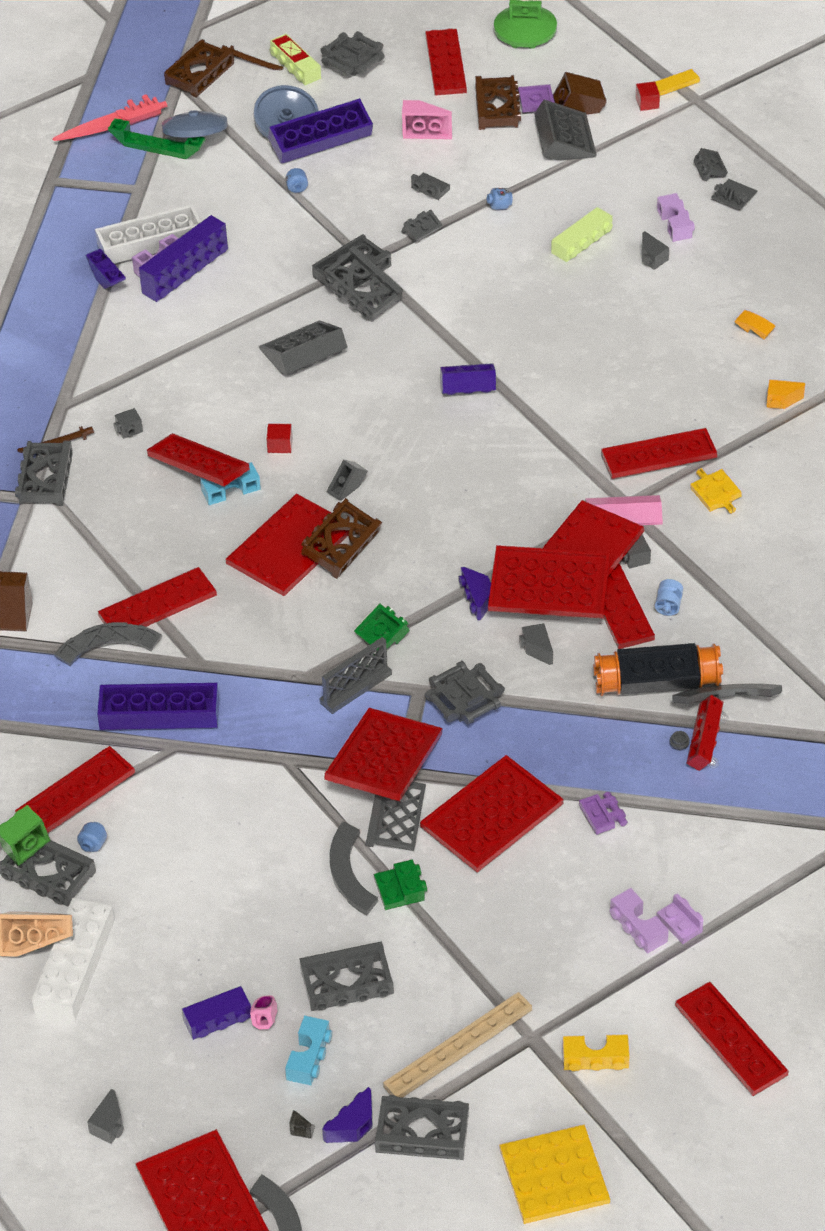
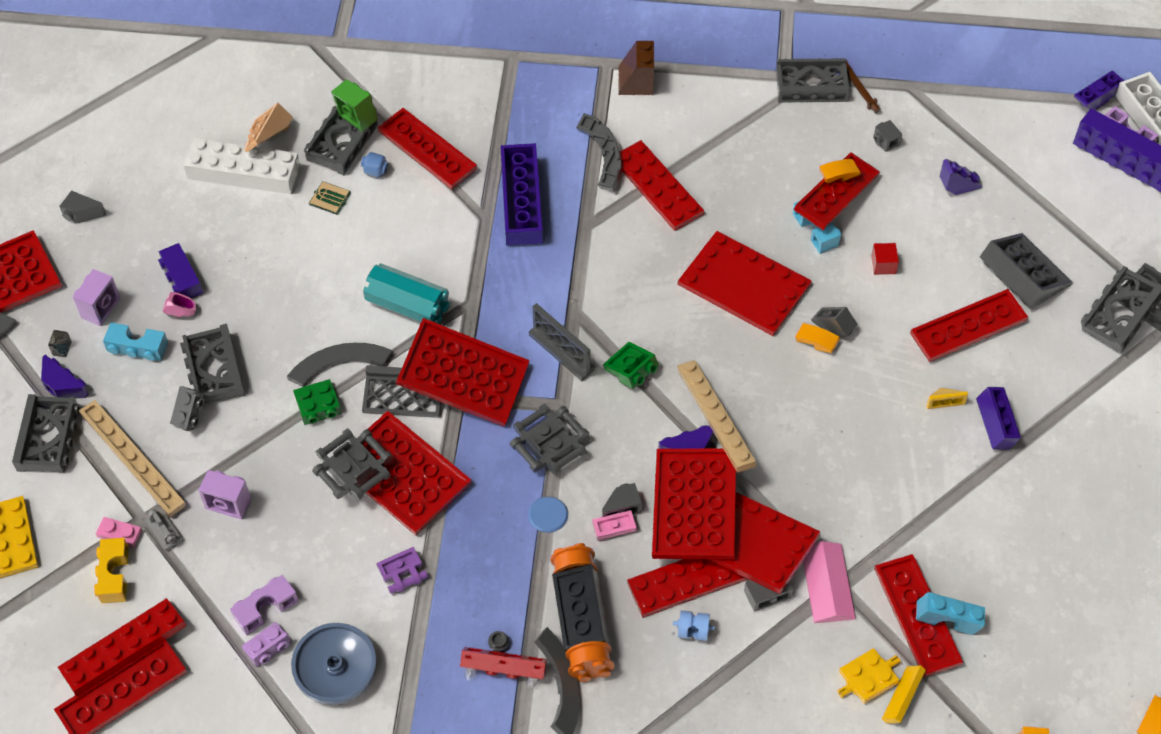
camera: 85 degrees right, 10 degrees up
reddish brown fence [301,498,382,579] -> none
none -> red plate [58,598,187,697]
none -> lavender brick [73,269,120,326]
none -> bright pink plate [96,517,142,548]
none -> light grey hinge [145,509,183,550]
none -> dark grey bracket [170,386,204,431]
none -> lavender brick [198,470,251,520]
none -> sand blue dish [291,623,377,705]
none -> piece [309,181,351,215]
none -> dark grey brick [312,428,394,500]
none -> teal brick [363,263,450,324]
none -> medium blue piece [528,497,568,533]
none -> bright pink plate [592,510,637,540]
none -> tan plate [677,360,756,473]
none -> light orange slope [795,323,840,353]
none -> light orange slope [819,159,860,183]
none -> yellow tile [882,665,925,723]
none -> red plate [910,289,1028,362]
none -> medium azure arch [916,592,985,635]
none -> yellow slope [926,387,968,409]
none -> dark purple slope [939,159,982,195]

